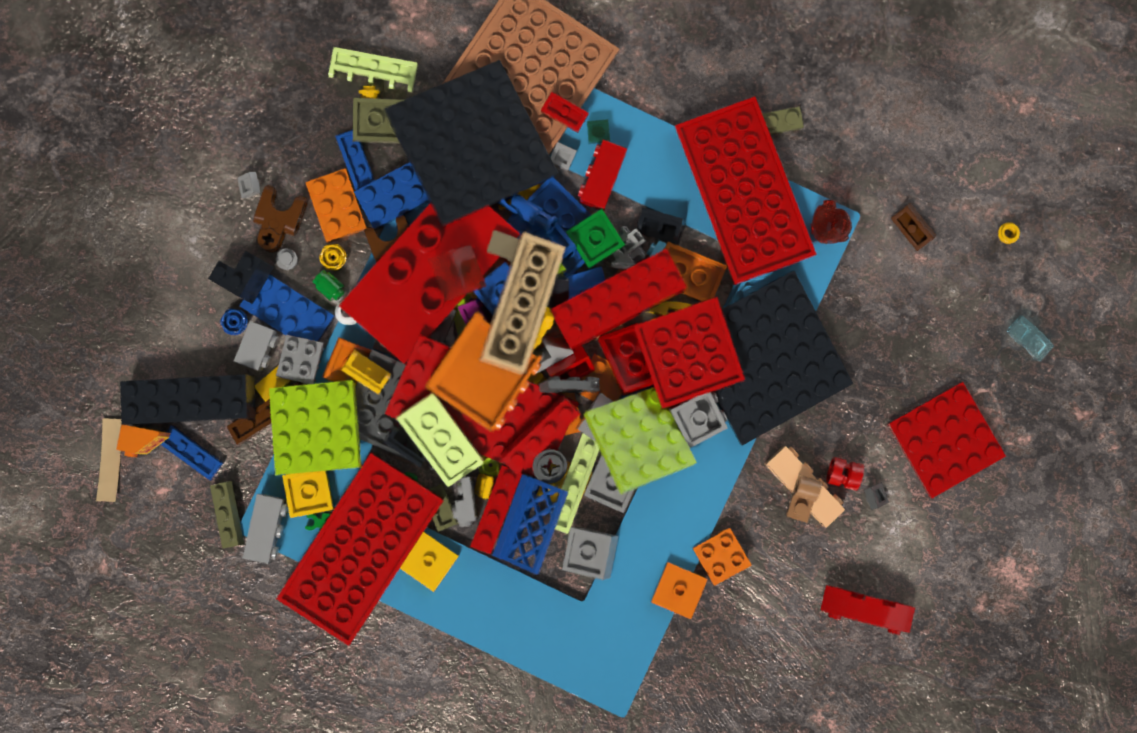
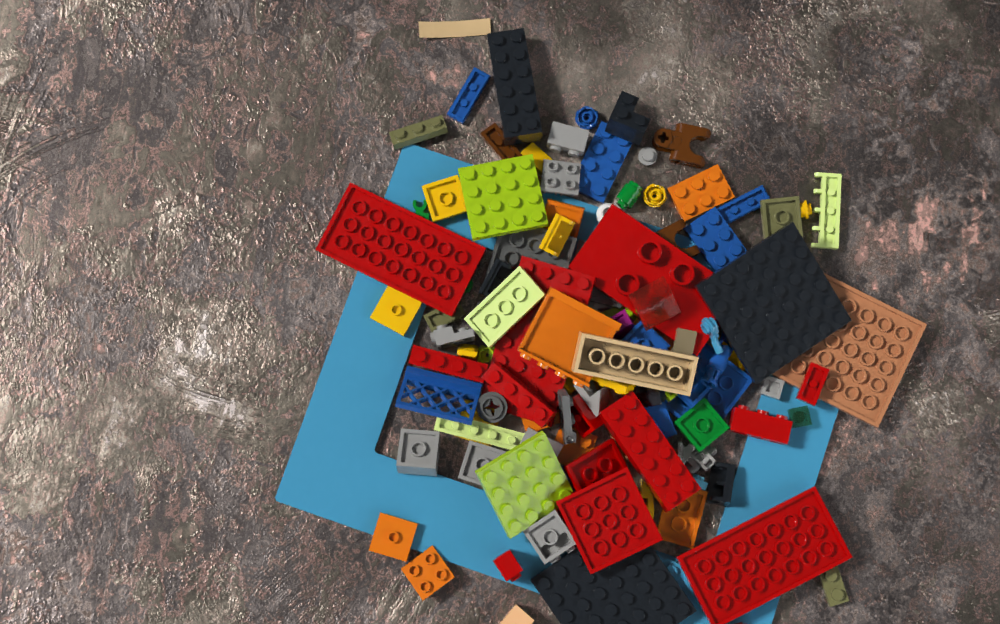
camera: 85 degrees right, 5 degrees down
orange slope [116,424,170,458] -> none
light grey plate [237,172,260,199] -> none
light grey brick [243,493,288,564] -> none
none -> red brick [493,549,523,582]
none -> dark azure plate [701,317,723,354]

